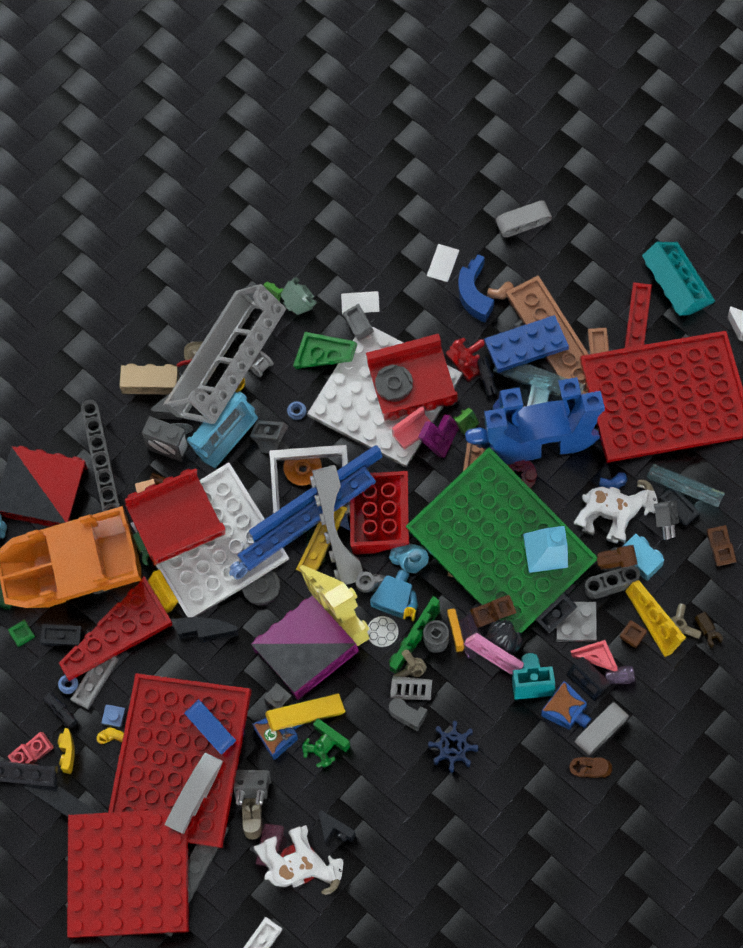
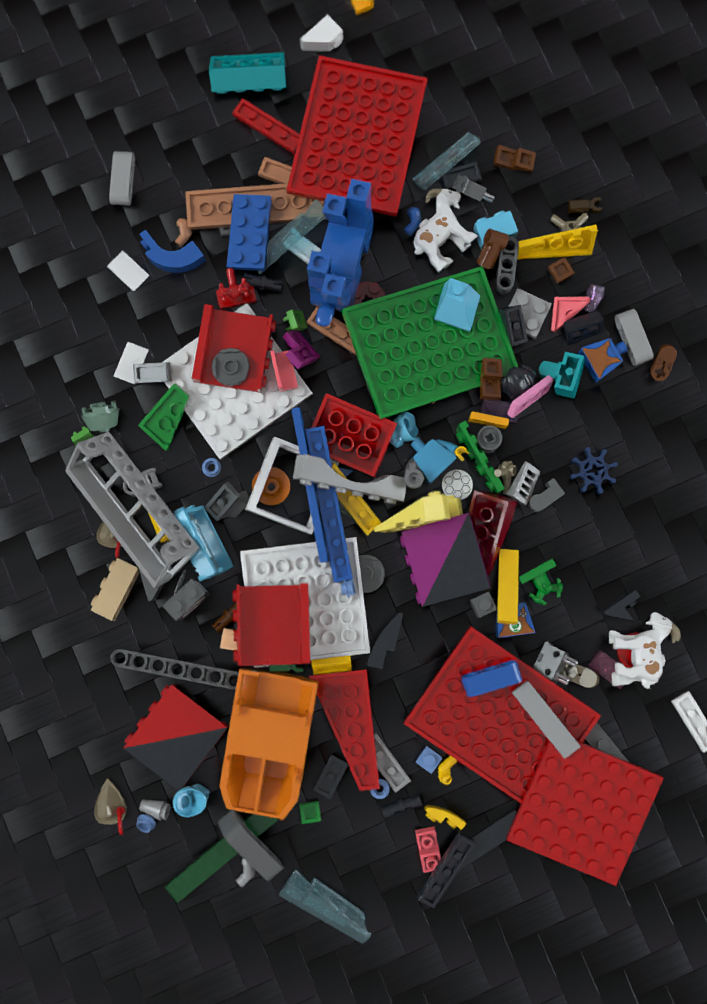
camera: 70 degrees left, 15 degrees up
none -> dark red wedge [469,490,517,576]

